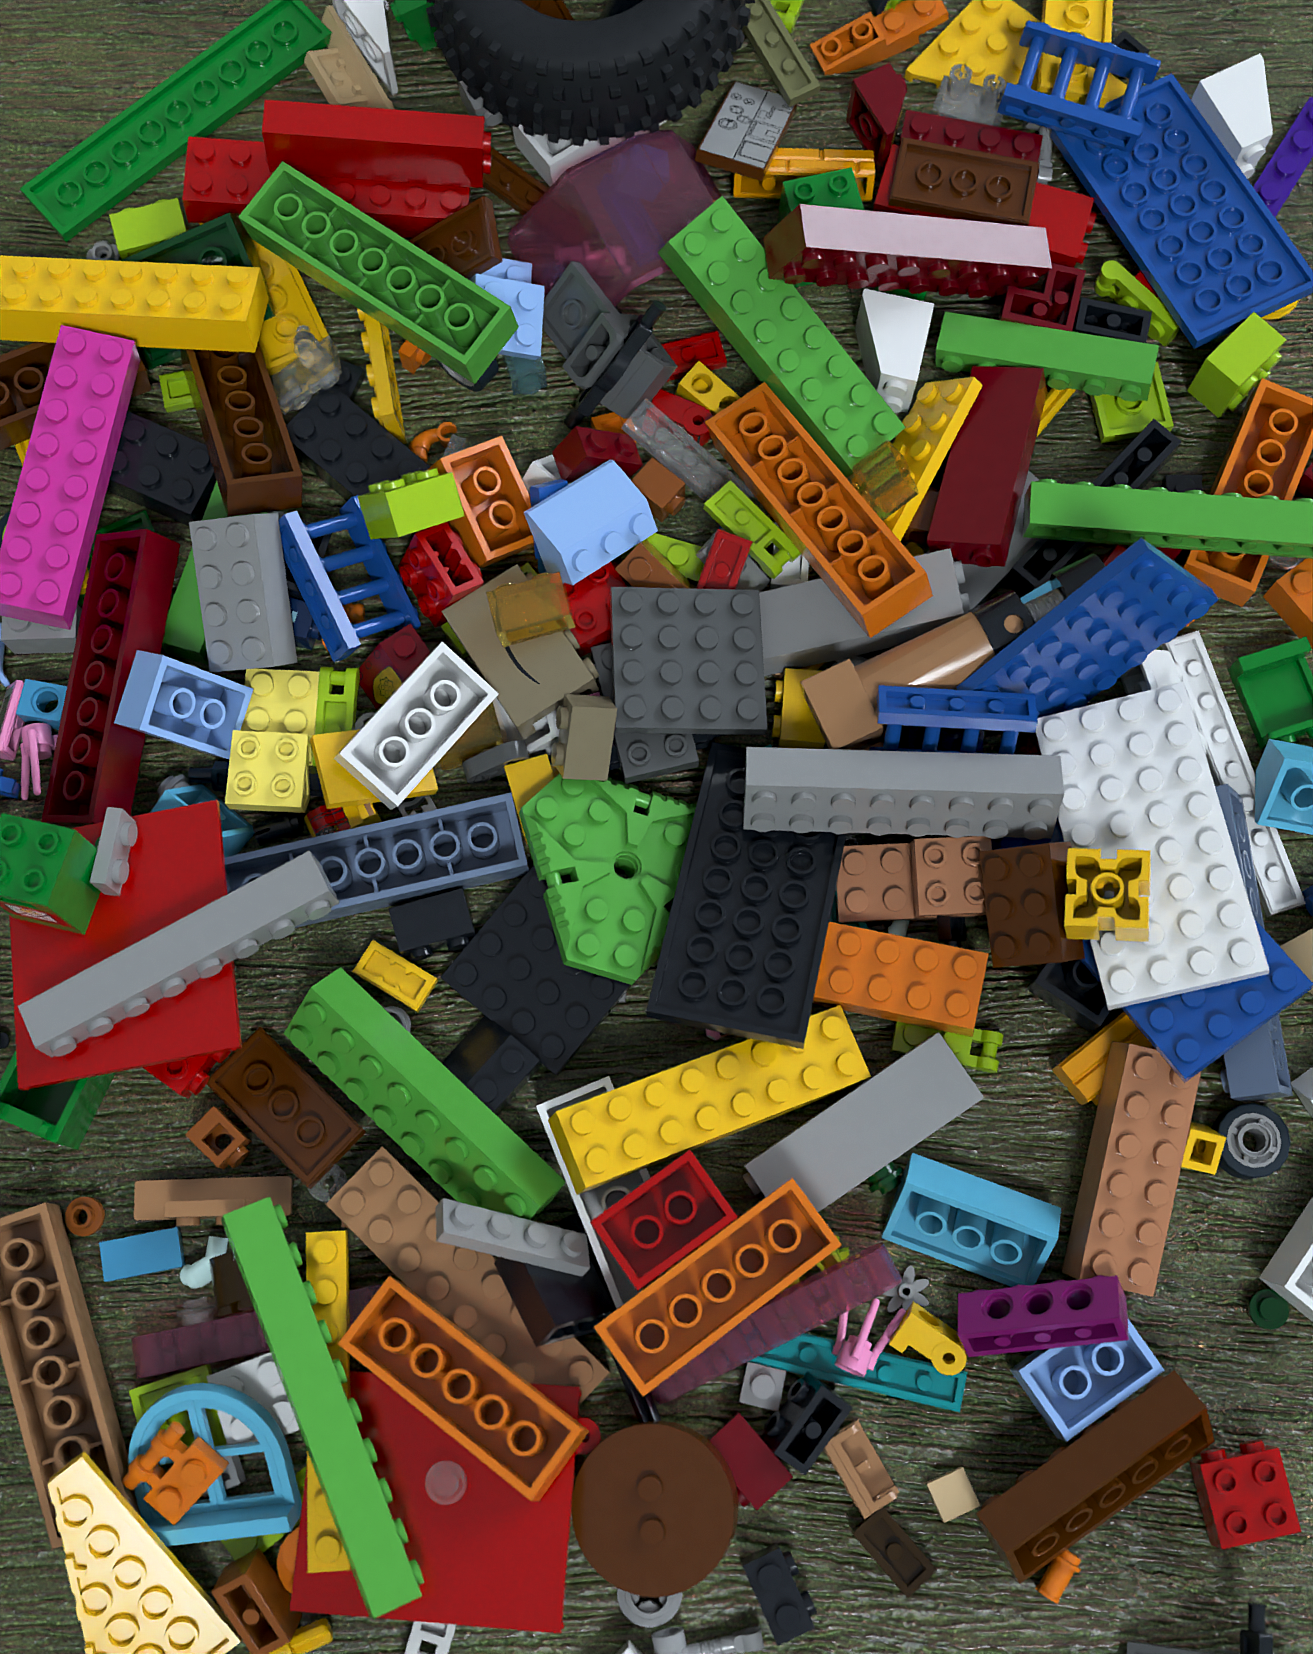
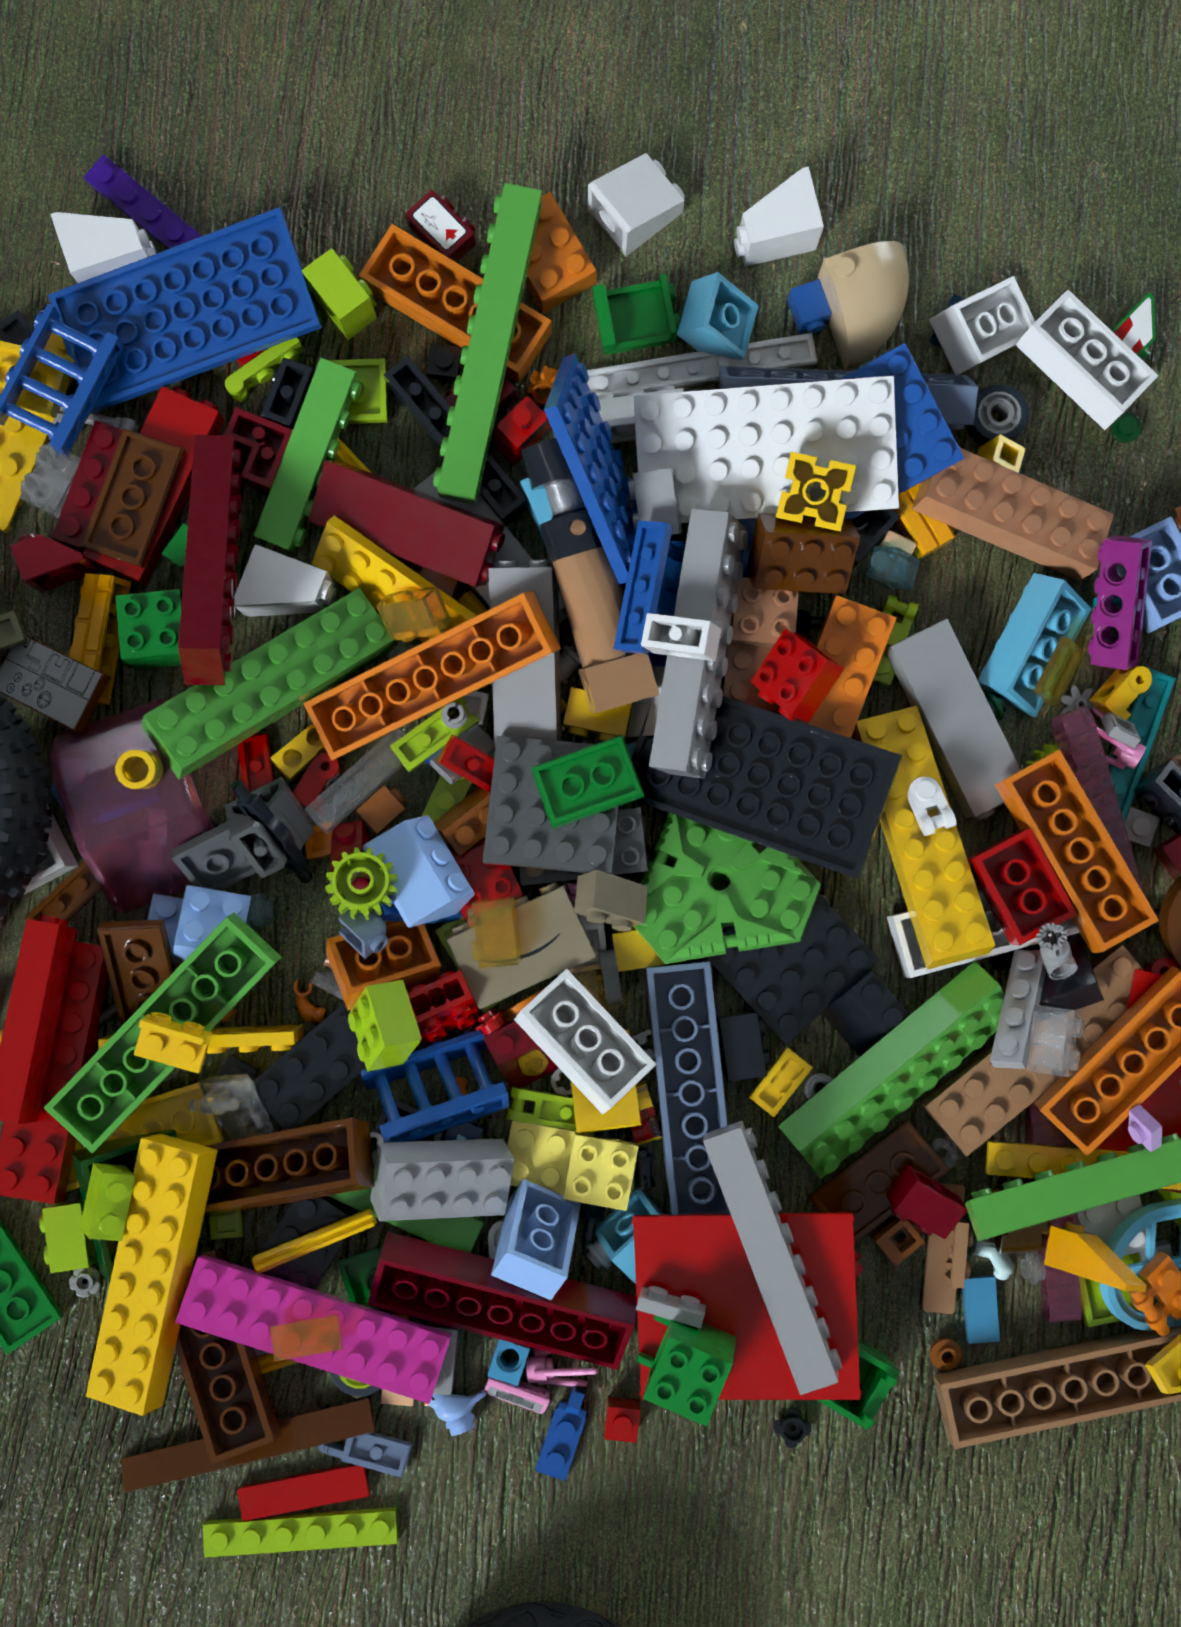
camera: 85 degrees left, 10 degrees up
none -> lime brick [80,1163,135,1241]
none -> yellow piece [115,750,163,789]
none -> yellow bracket [134,1012,212,1074]
none -> yellow axle [252,1209,376,1273]
none -> tile [270,1314,343,1361]
none -> lime gear [325,847,398,920]
none -> sand blue window [339,910,389,959]
none -> light grey pin [441,702,467,729]
none -> red plate [475,1008,506,1036]
none -> green tile [531,735,644,829]
none -> light grey brick [629,468,682,535]
none -> white brick [641,613,721,662]
none -> red brick [750,628,845,722]
none -> clear light blue brick [866,546,920,590]
none -> light nougat tile [879,530,917,560]
none -> dark red brick [886,1165,967,1239]
none -> white plate [907,776,957,836]
none -> clear brick [1027,1005,1084,1077]
none -> clear yellow tile [1033,636,1084,707]
none -> light grey connector [1036,922,1078,980]
none -> light orange slope [1044,1221,1147,1292]
none -> light grey tile [1101,712,1141,748]
none -> lavender plate [1128,1104,1162,1152]

